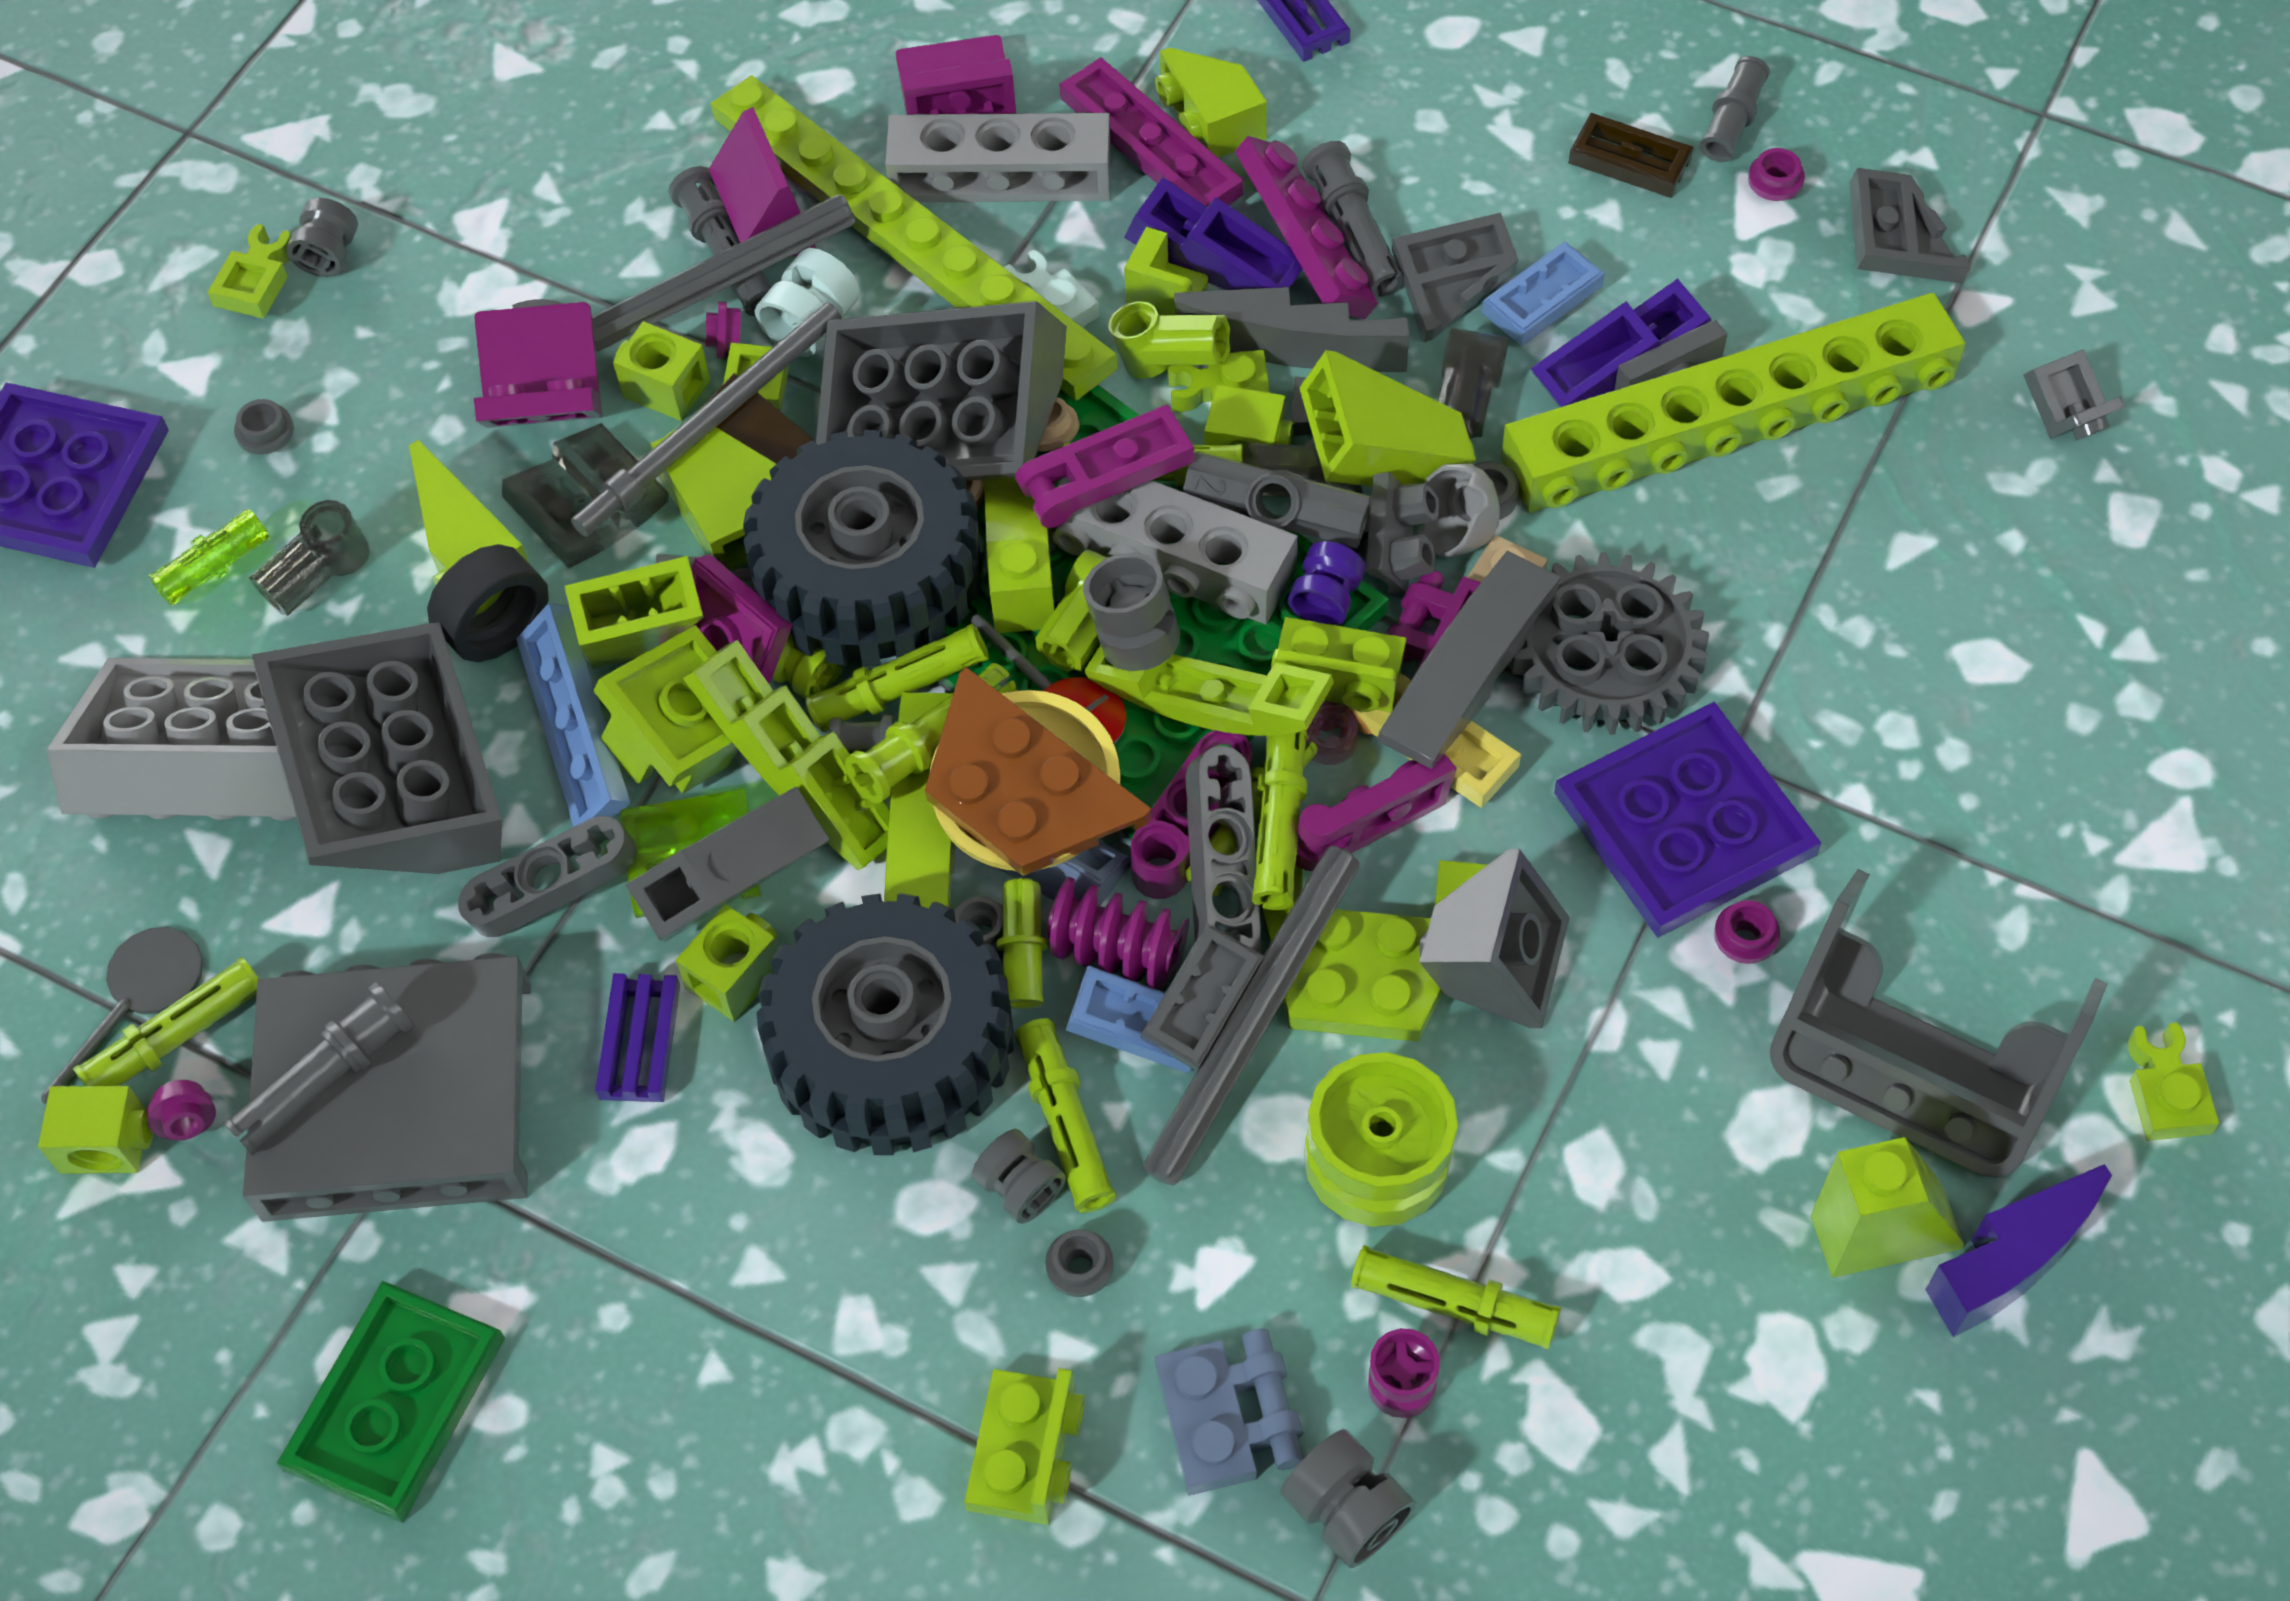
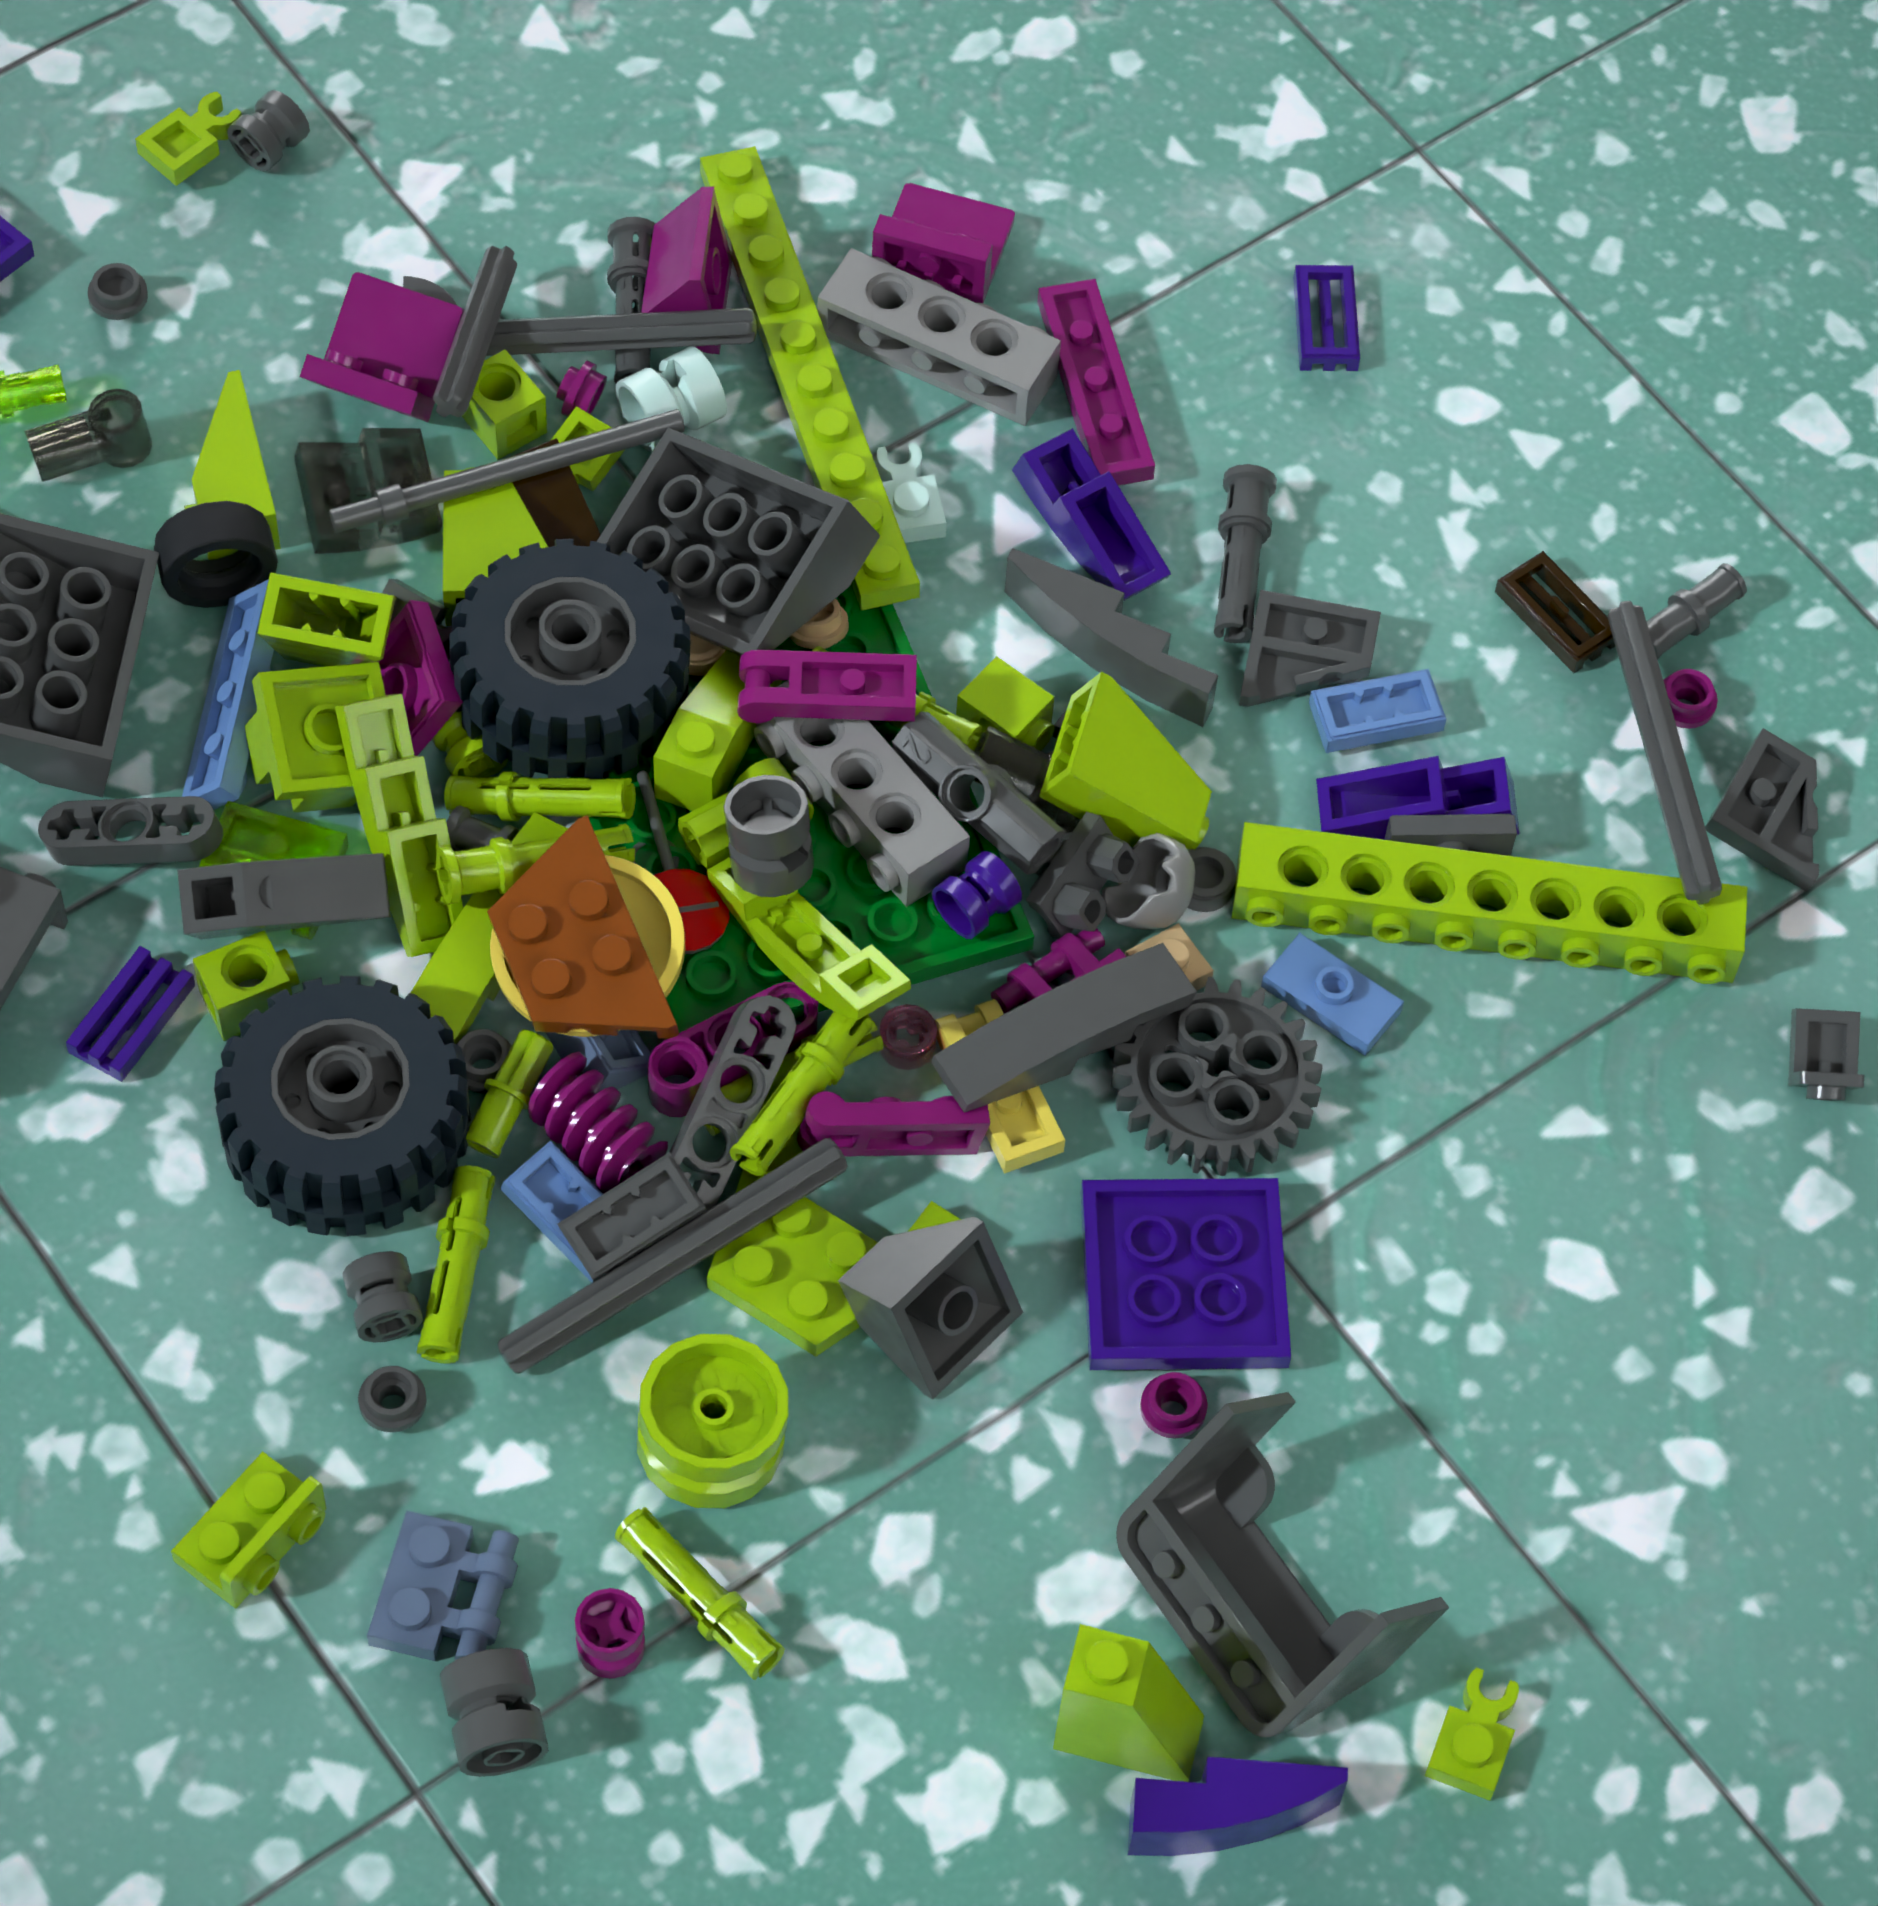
camera: 20 degrees right, 0 degrees up
lime piece [1108,301,1230,379] -> none
lime panel [1124,227,1208,315] -> none
lime slope [1155,47,1267,158] -> none
lime plate [1168,350,1270,412] -> none
magenta plate [1235,136,1379,319] -> none
lime bracket [1271,617,1406,712] -> none
clear smoke piece [1438,327,1509,439] -> none
none -> dark grey axle [433,246,517,418]
none -> medium blue plate [1261,933,1404,1056]
none -> dark grey axle [1608,601,1722,905]

